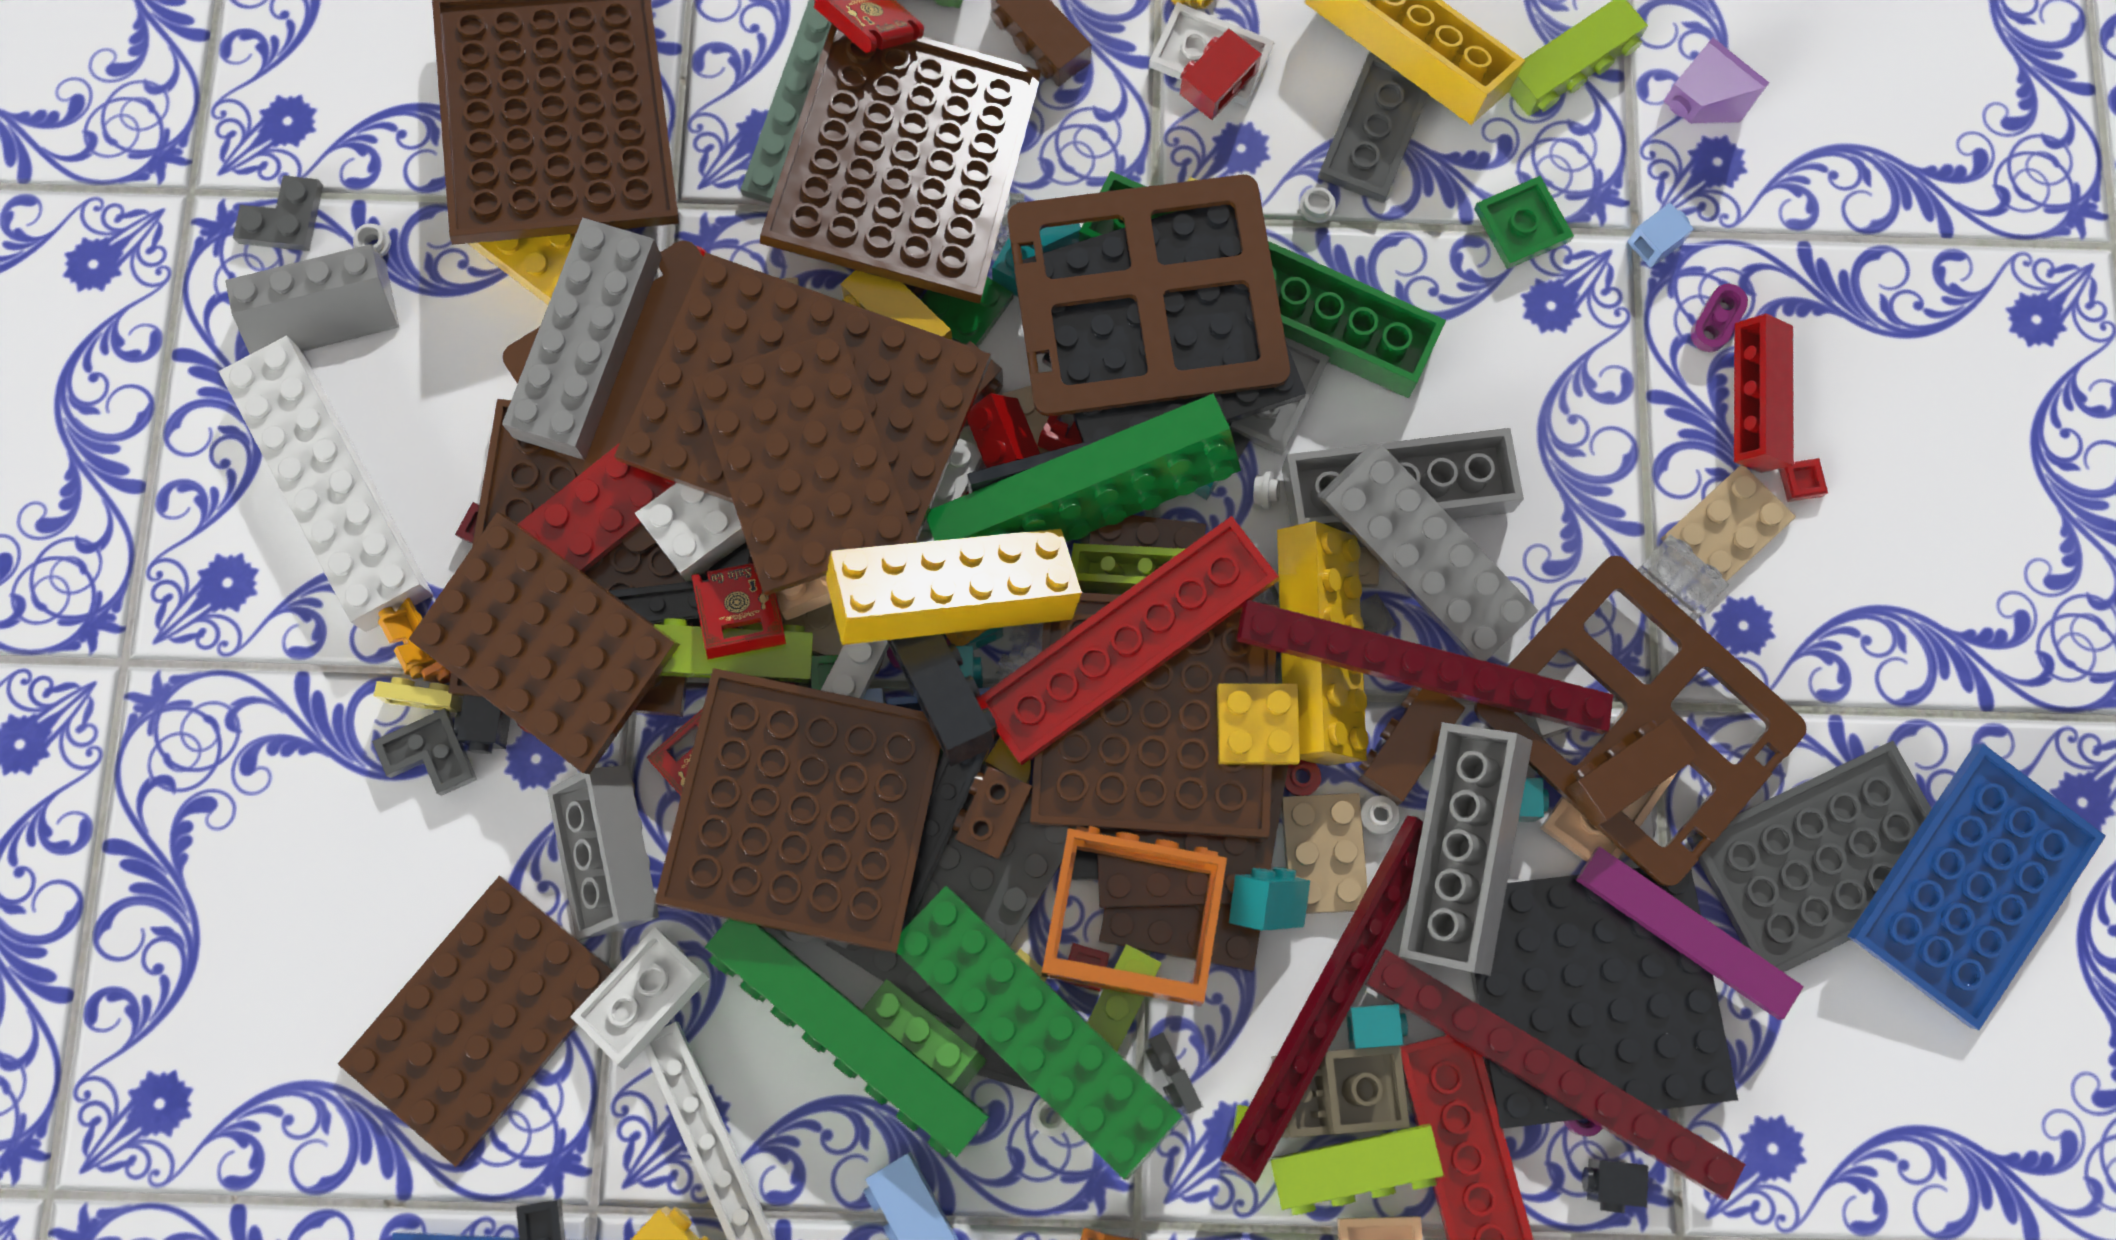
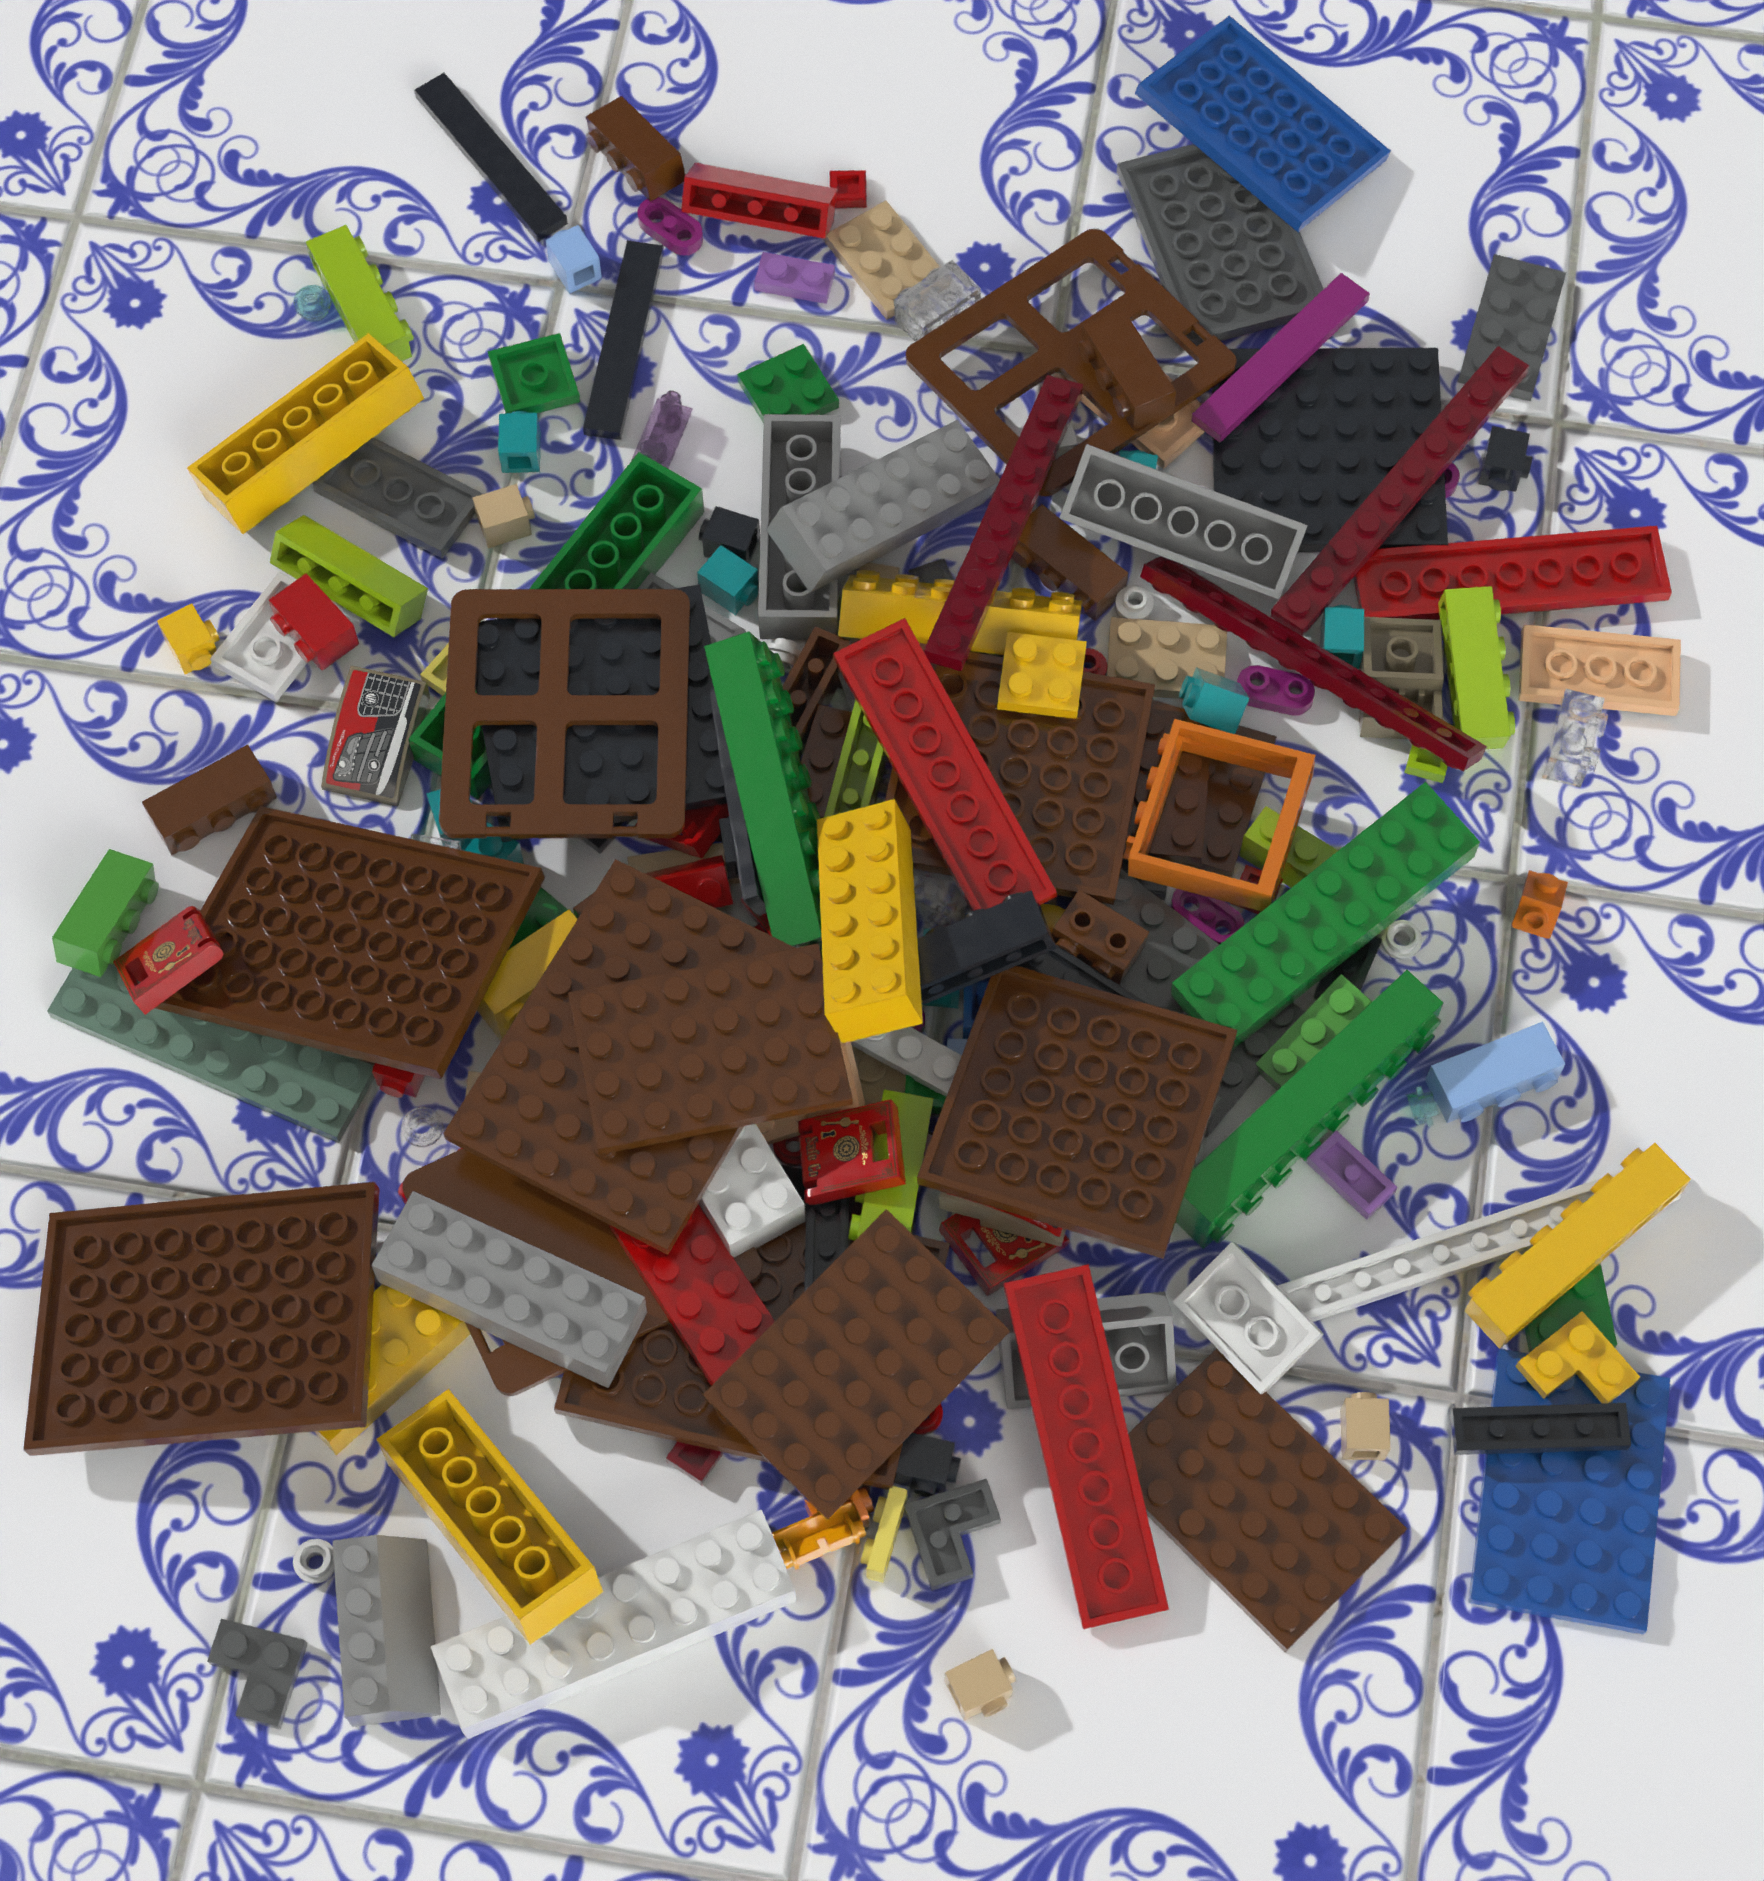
camera: 80 degrees left, 10 degrees down
dark grey plate [1145,1032,1203,1115] -> none
white plate [1299,187,1336,223] -> none
slope [1663,38,1770,124] -> none
none -> lime brick [269,515,428,637]
none -> clear light blue plate [293,285,331,322]
none -> slope [321,665,430,806]
none -> yellow brick [377,1389,603,1645]
none -> clear plate [401,1106,444,1148]
none -> black tile [414,73,568,242]
none -> tan brick [472,484,535,548]
none -> teal brick [498,411,541,473]
none -> black tile [583,240,664,440]
none -> reddish brown brick [585,96,686,202]
none -> clear purple hinge [631,390,693,469]
none -> teal brick [697,545,759,616]
none -> black brick [698,506,760,564]
none -> green plate [737,343,839,424]
none -> medium lavender plate [754,252,835,304]
none -> reddish brown brick [782,626,851,758]
none -> tan brick [944,1649,1016,1721]
none -> red plate [1003,1264,1169,1629]
none -> magenta plate [1171,889,1244,945]
none -> magenta plate [1237,665,1315,716]
none -> medium lavender plate [1306,1130,1398,1220]
none -> tan brick [1340,1392,1391,1461]
none -> clear light blue plate [1406,1086,1439,1127]
none -> dark grey plate [1457,254,1566,401]

